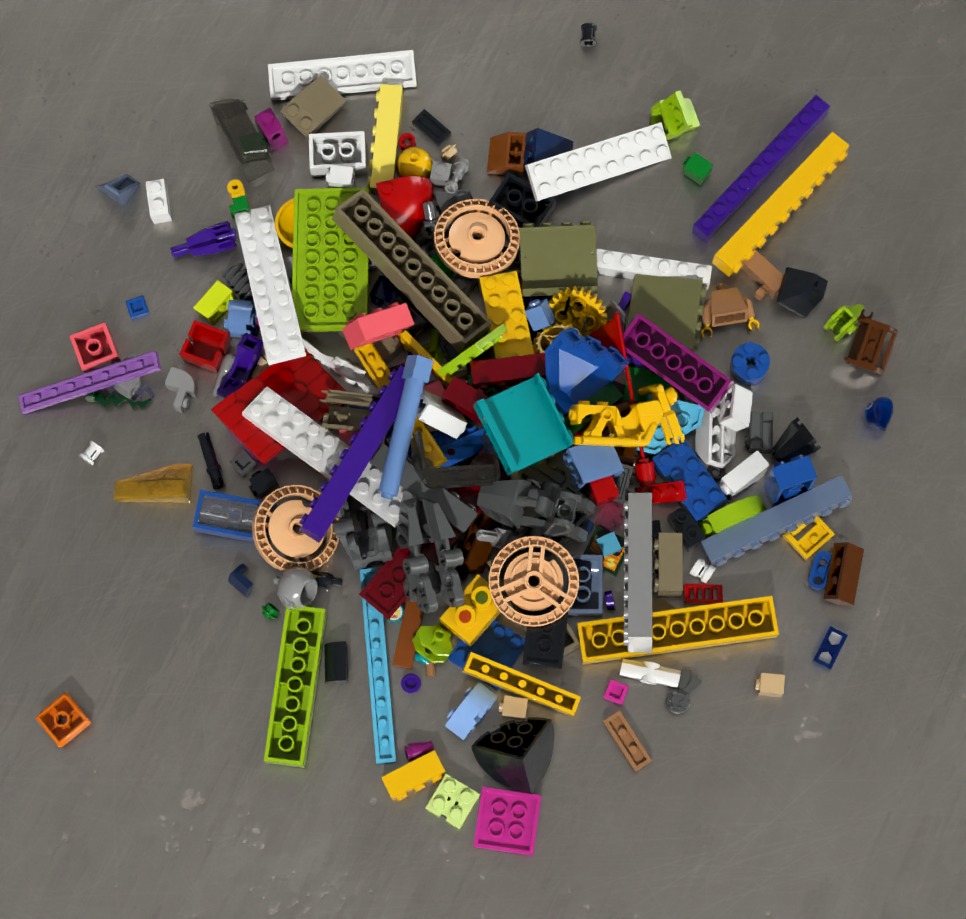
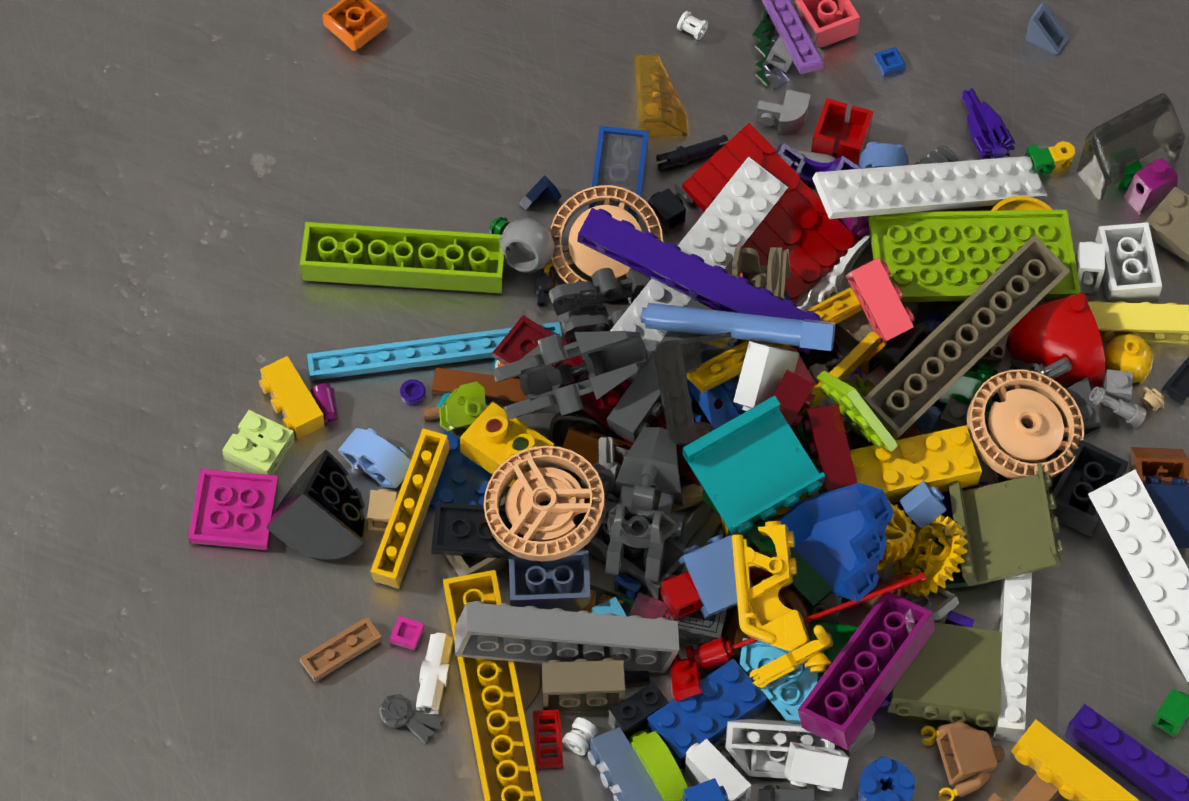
camera: 80 degrees right, 15 degrees down
white brick [145,179,172,224] -> none
neon yellow hinge [193,280,237,326] -> none
black brick [324,641,348,684] -> none
red bush [399,133,416,150] -> none

